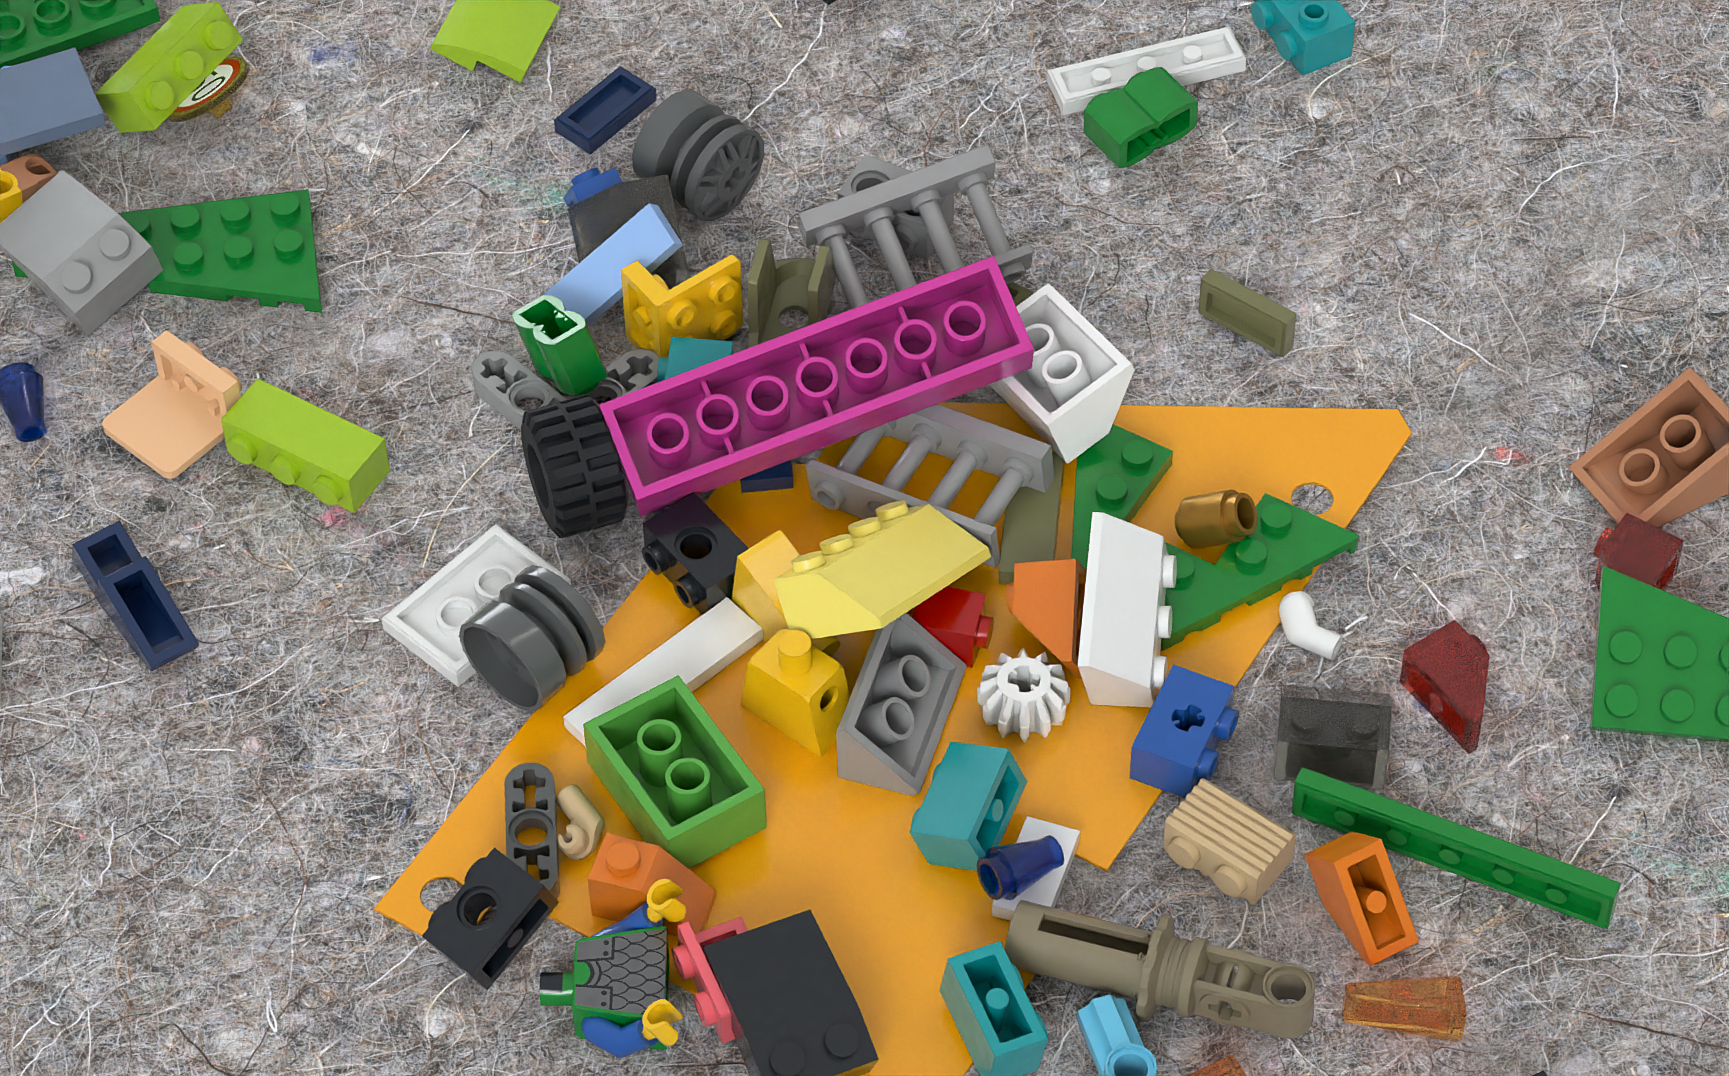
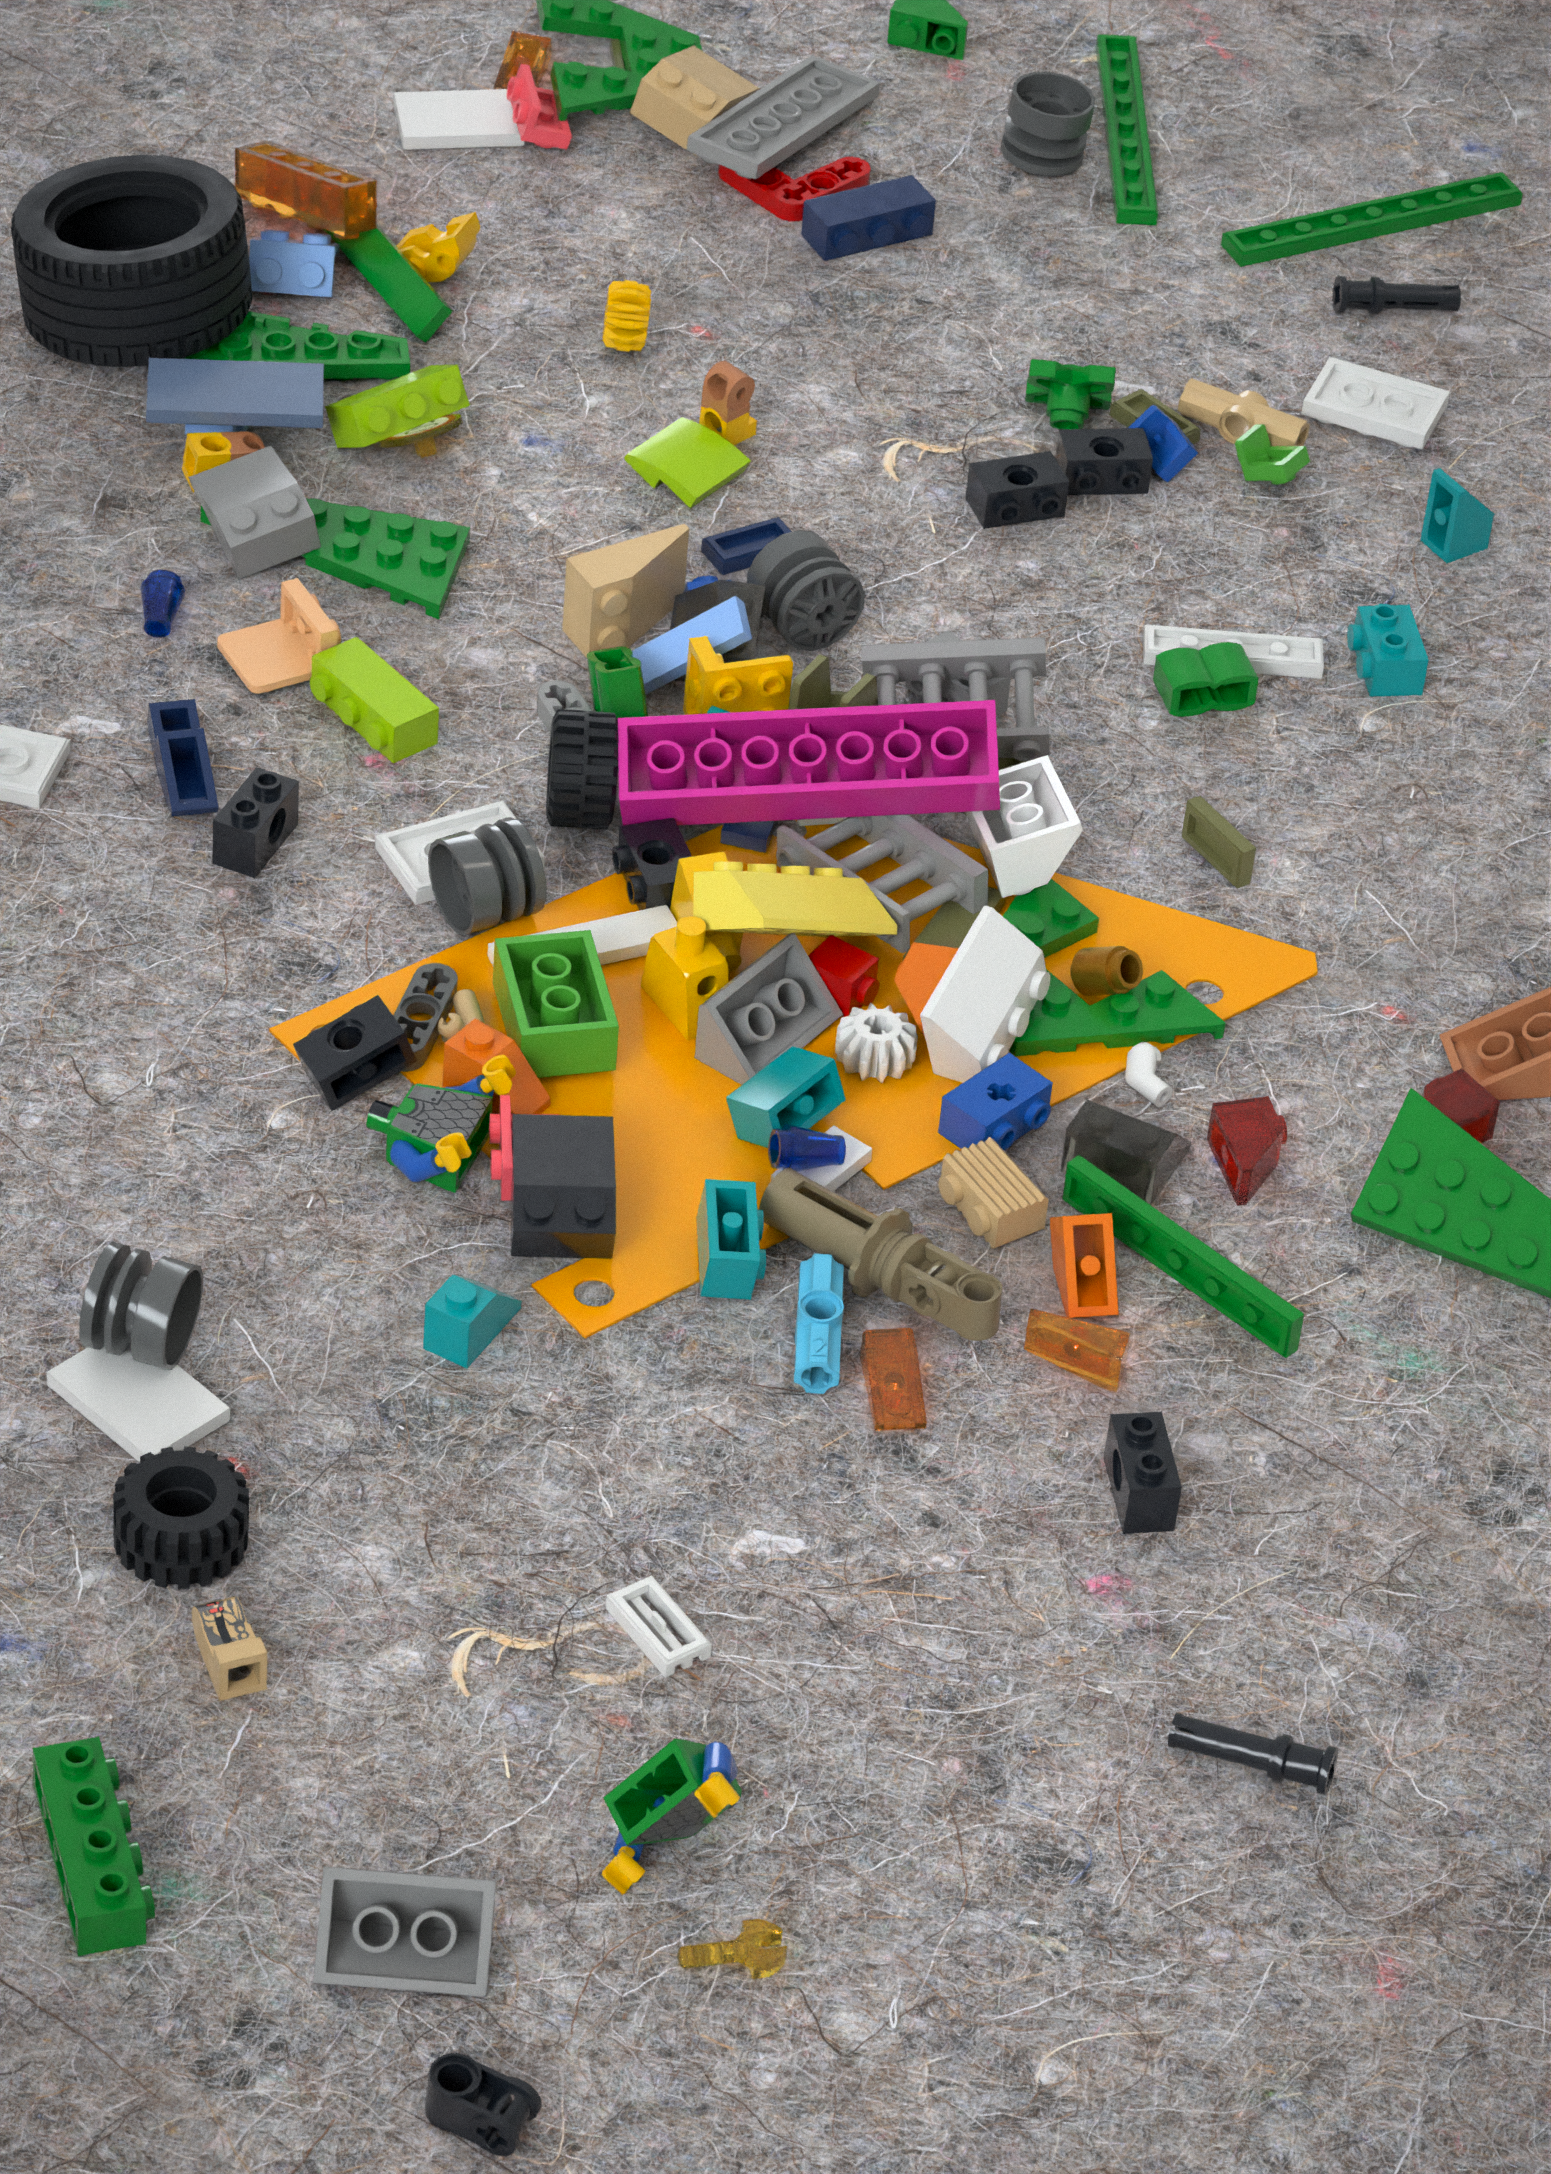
camera: 15 degrees right, 10 degrees down
none -> black brick [212,767,299,878]
none -> tan slope [562,523,689,658]

